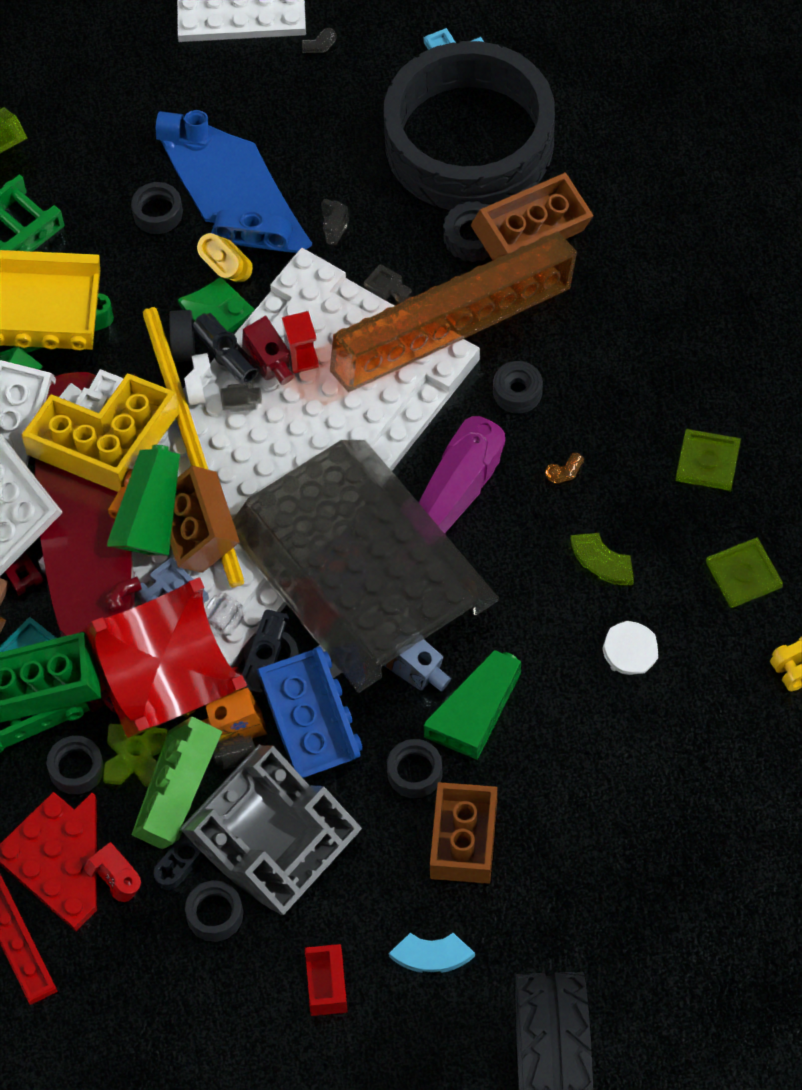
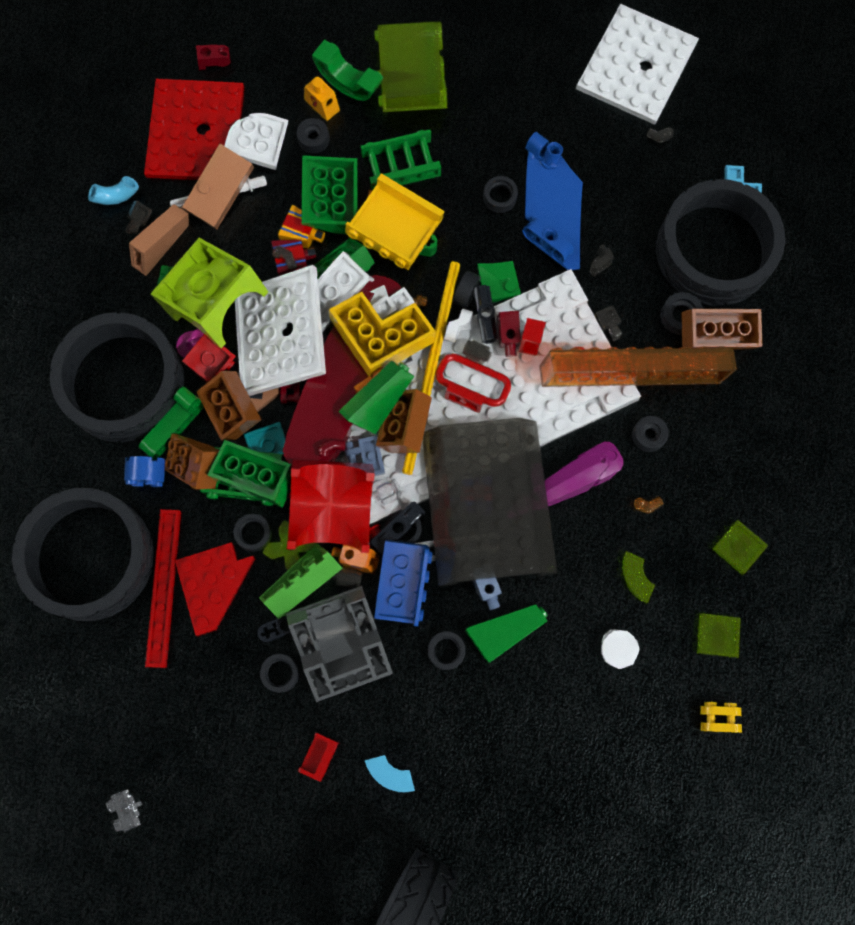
camera: 25 degrees right, 15 degrees up
red leg [83,842,141,902] -> none
yellow brick [197,233,252,282] -> none
dark orange brick [430,782,497,884] -> none
none -> red bar [435,353,512,413]

